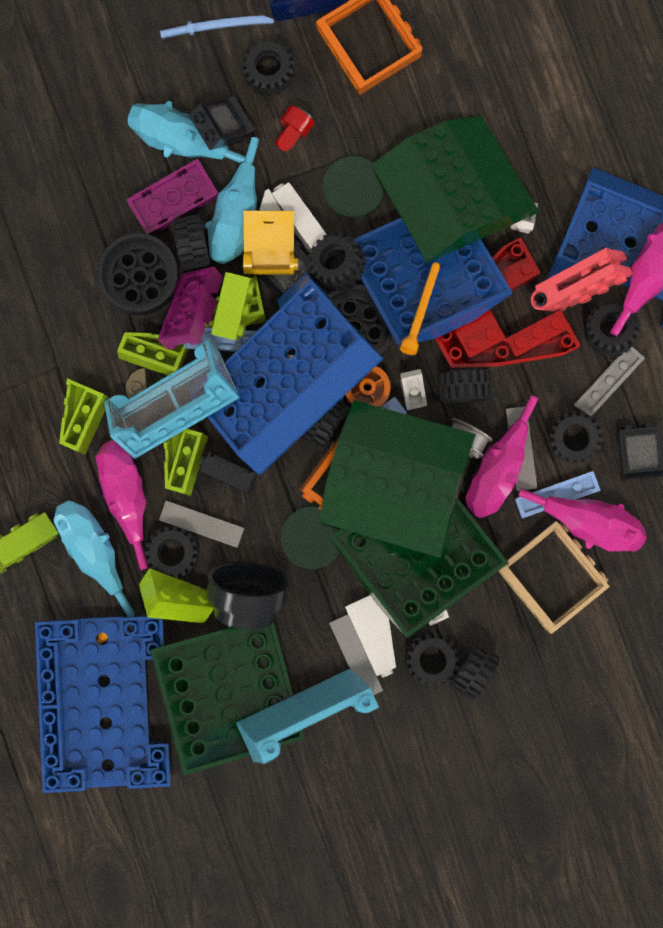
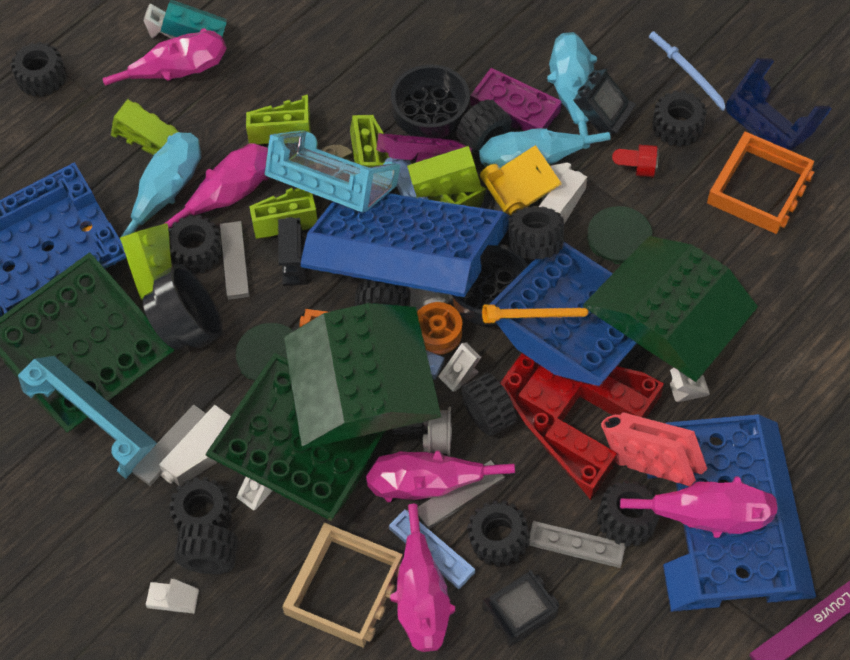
camera: 65 degrees right, 25 degrees down
none -> white slope [146,579,199,613]

